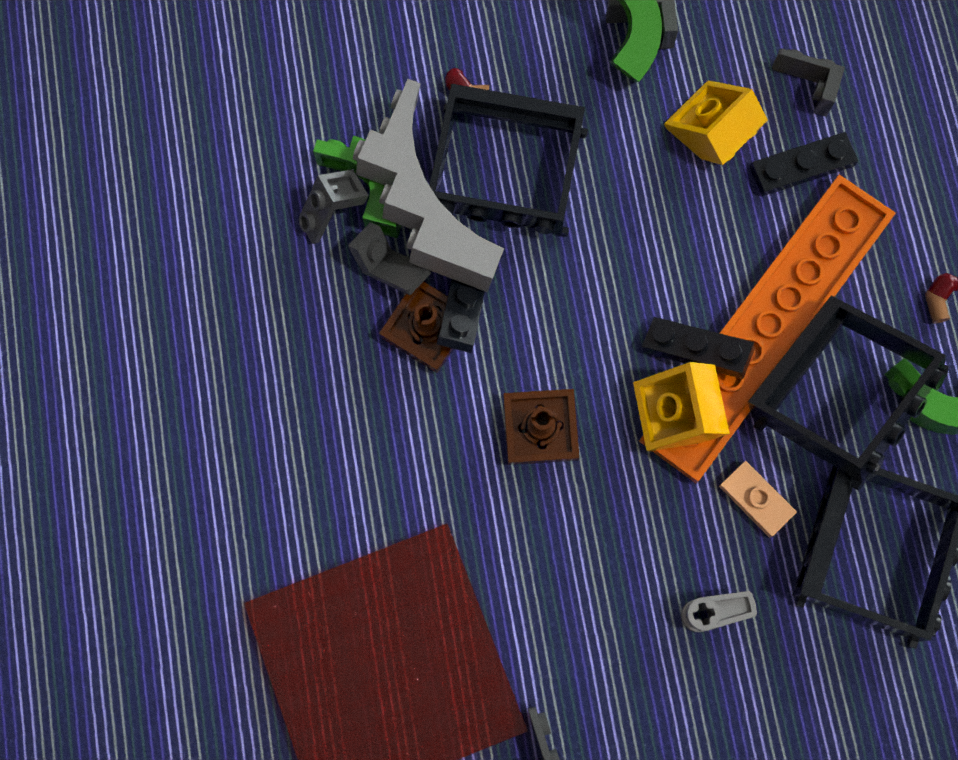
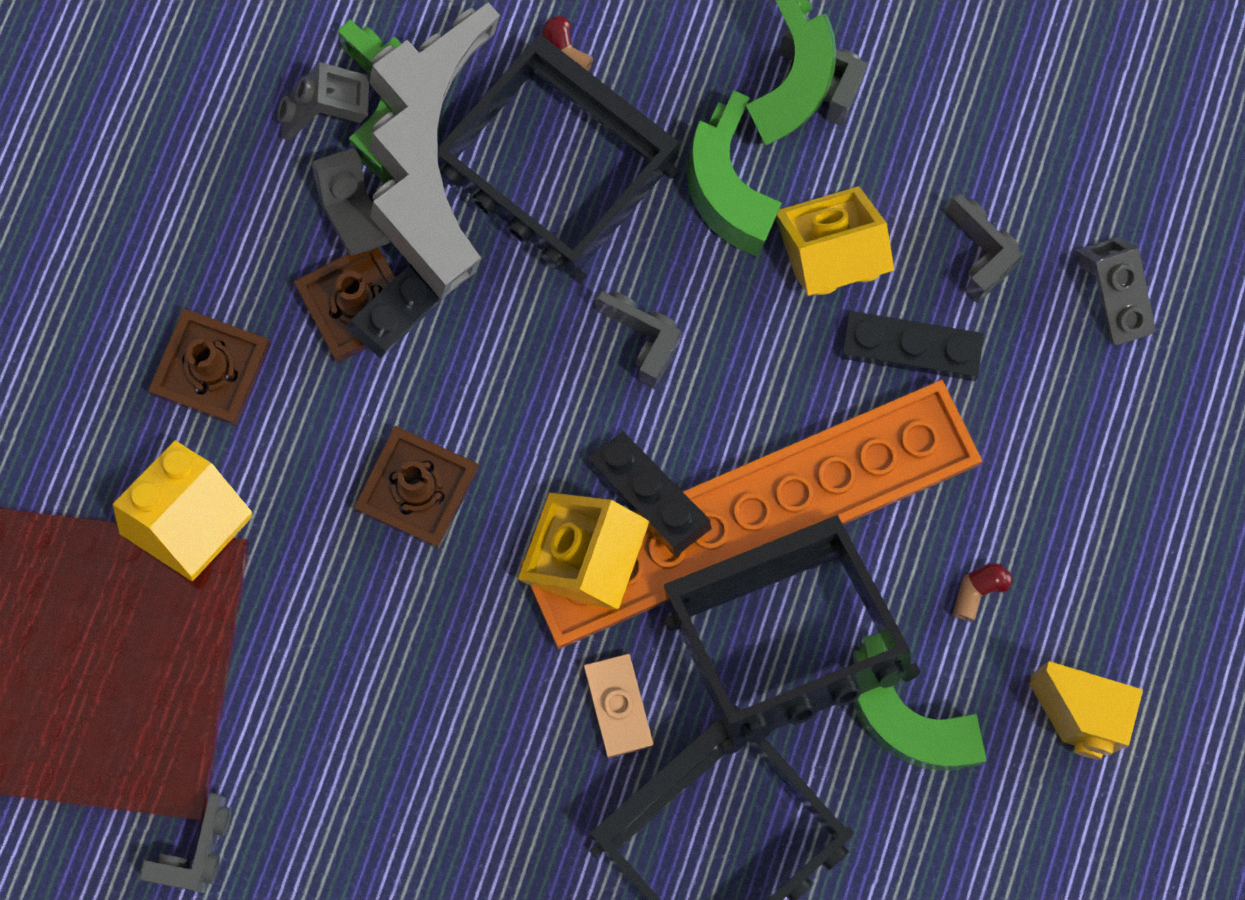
camera: 25 degrees right, 0 degrees up
light grey piece [681,591,757,632] -> none
none -> yellow slope [113,440,253,581]
none -> reddish brown plate [148,308,271,427]
none -> dark grey bracket [595,291,681,390]
none -> bright green arch [686,90,782,257]
none -> dark grey bracket [1076,237,1156,345]

